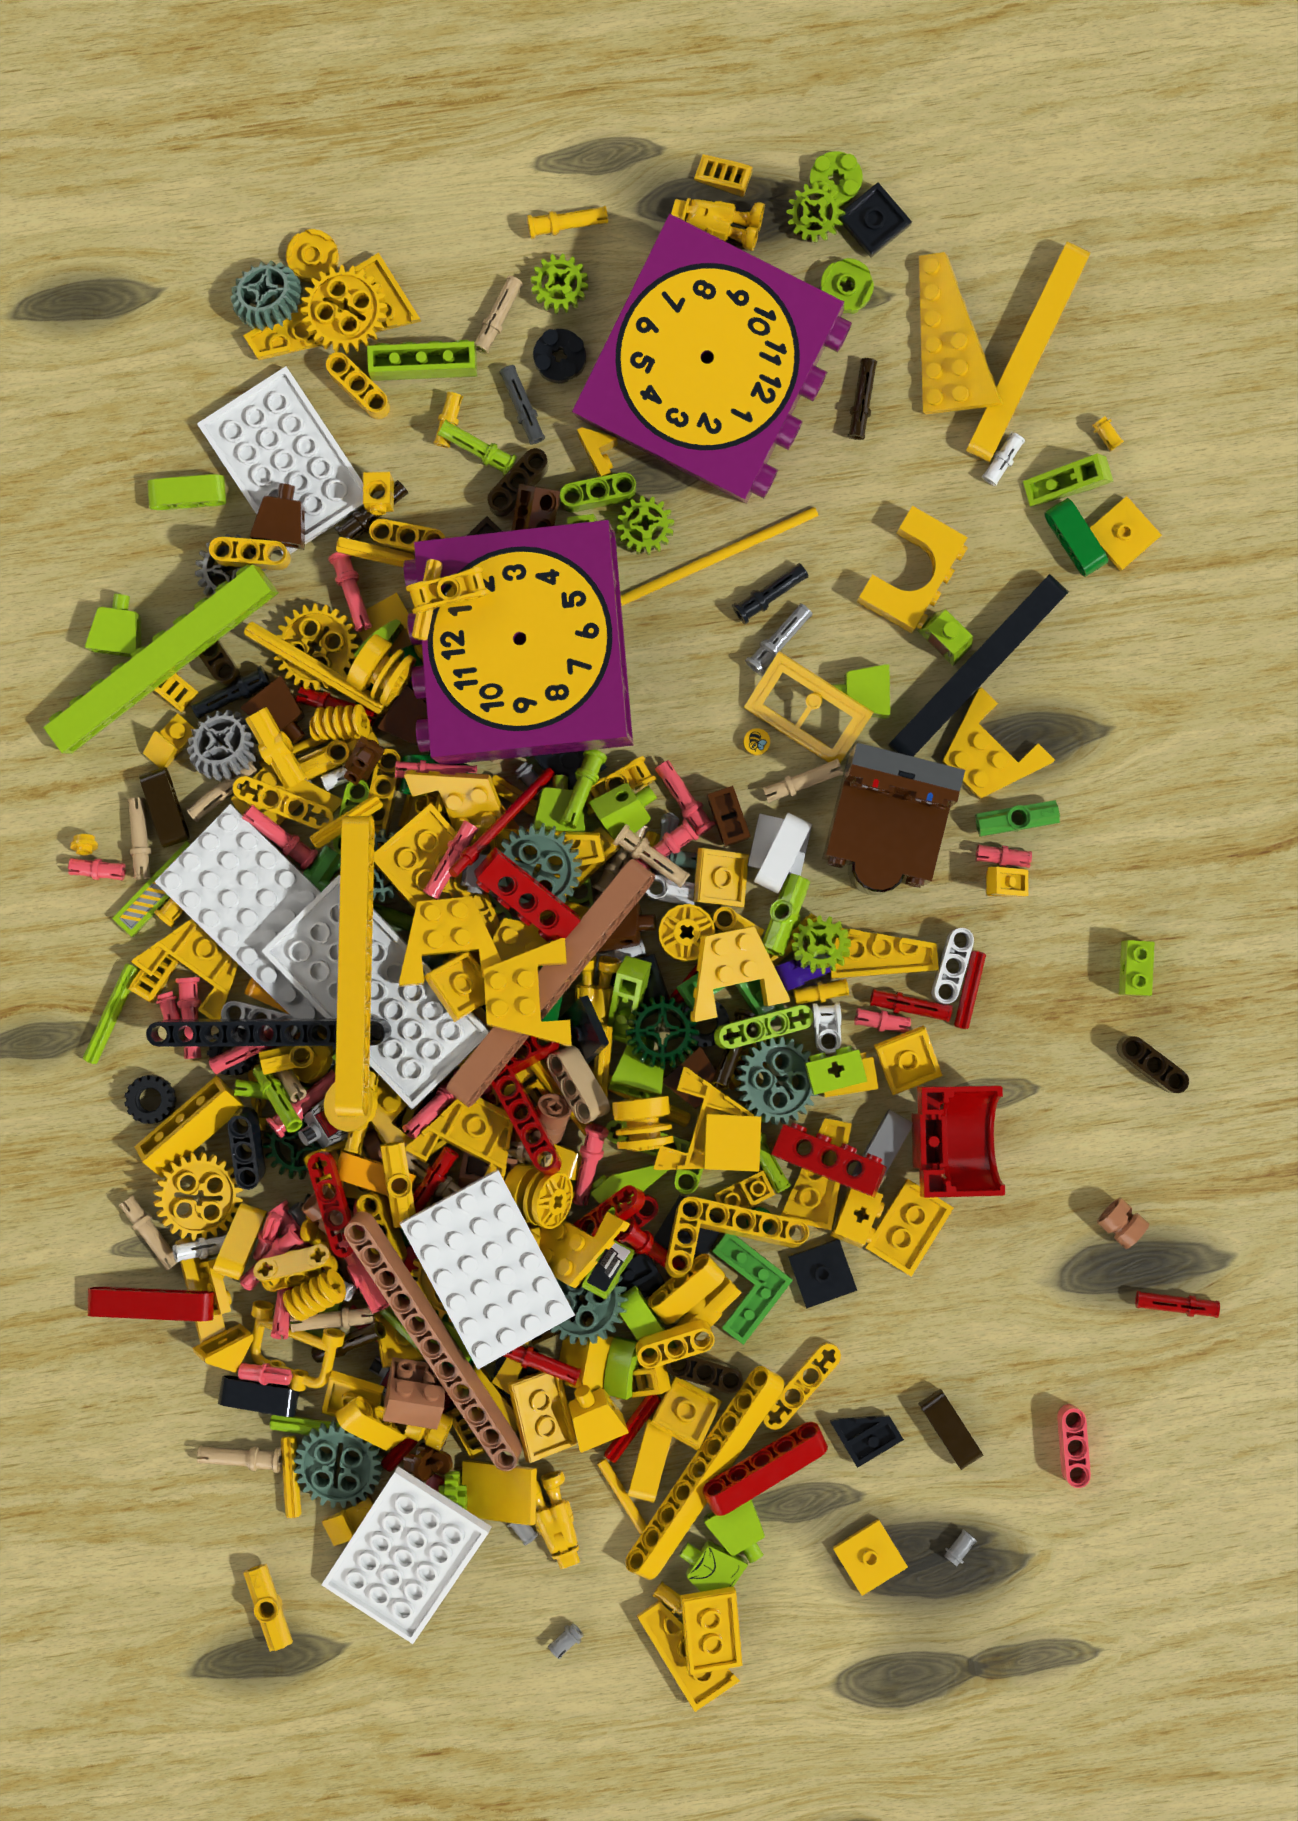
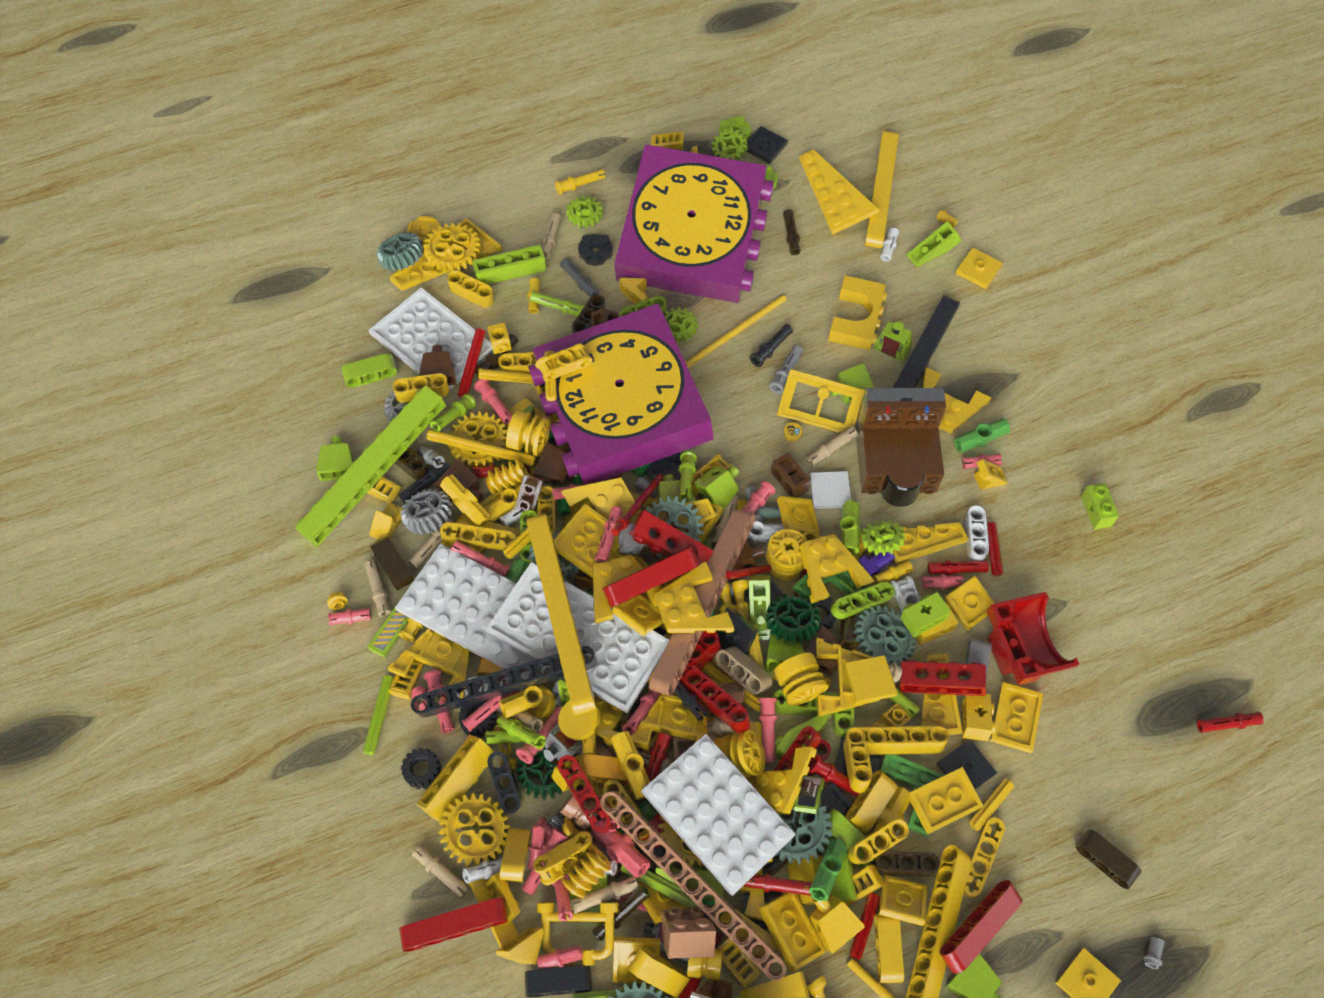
camera: 15 degrees left, 25 degrees down
tan pin [612,824,690,888] -> none
coral pin [655,760,716,837] -> none
white beam [754,813,812,894] -> none
black wing [830,1415,904,1468] -> none
green beam [1044,498,1108,577] -> none
coral beam [1057,1404,1091,1488] -> none
nougat wheel [1097,1197,1149,1249] -> none
dark brown beam [1116,1036,1189,1093] -> none
none -> light grey pin [417,446,445,468]
none -> lime pin [430,394,476,432]
none -> red axle [457,328,486,398]
none -> red beam [602,547,700,608]
none -> black pin [674,681,708,721]
none -> red bar [726,564,772,579]
none -> bright green piece [809,839,848,902]
none -> tan plate [888,662,902,683]
none -> yellow plate [907,767,984,834]
none -> yellow axle [969,778,1014,831]

